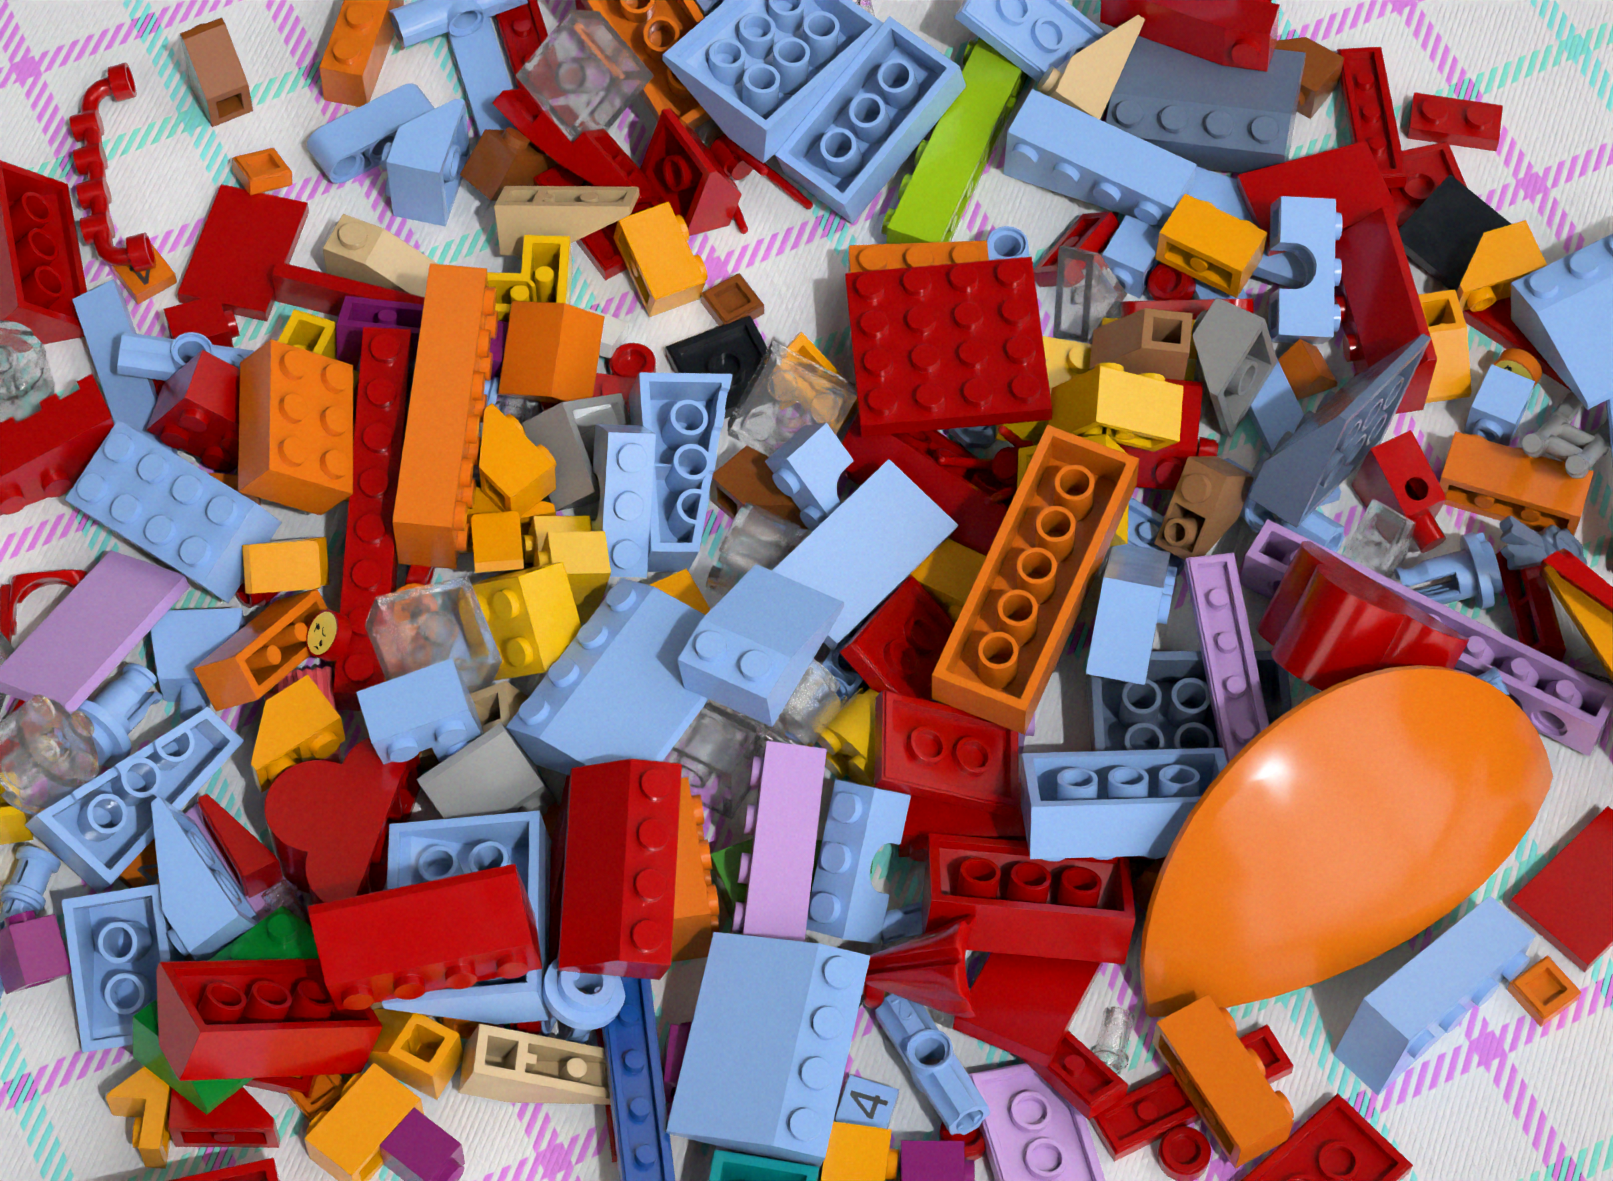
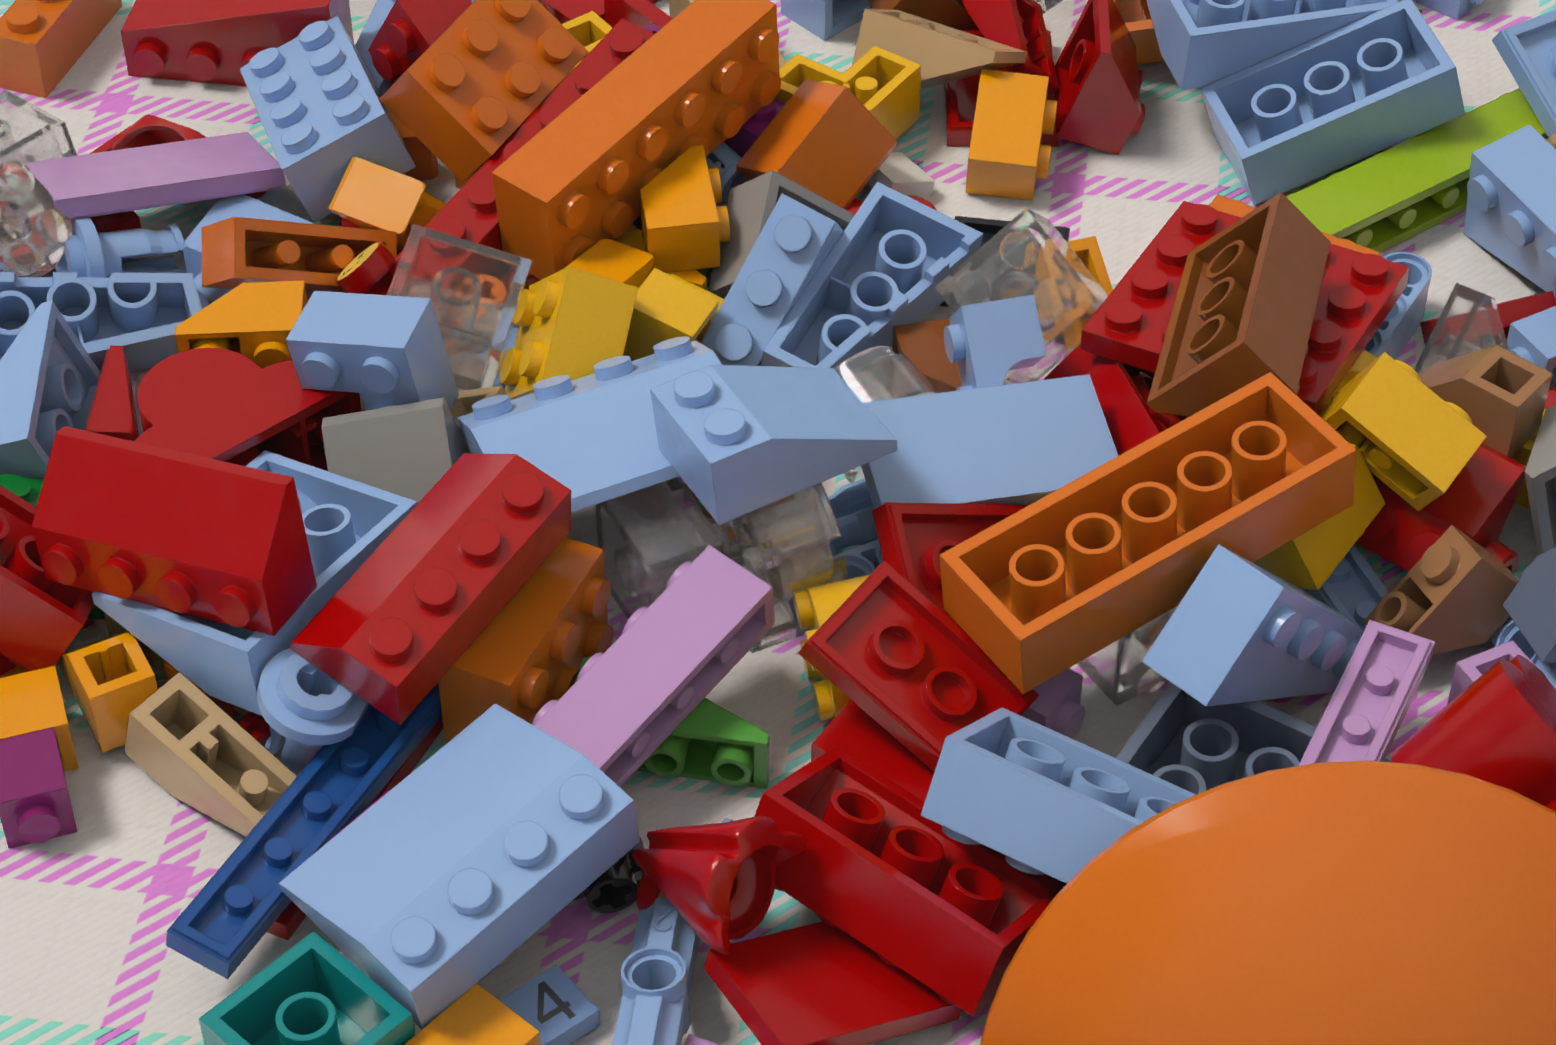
camera: 35 degrees right, 15 degrees down
dark orange tile [701,273,764,327] -> none
red plant [710,134,813,234] -> none
light blue arch [806,779,911,944] -> none
none -> dark orange slope [1147,192,1330,417]

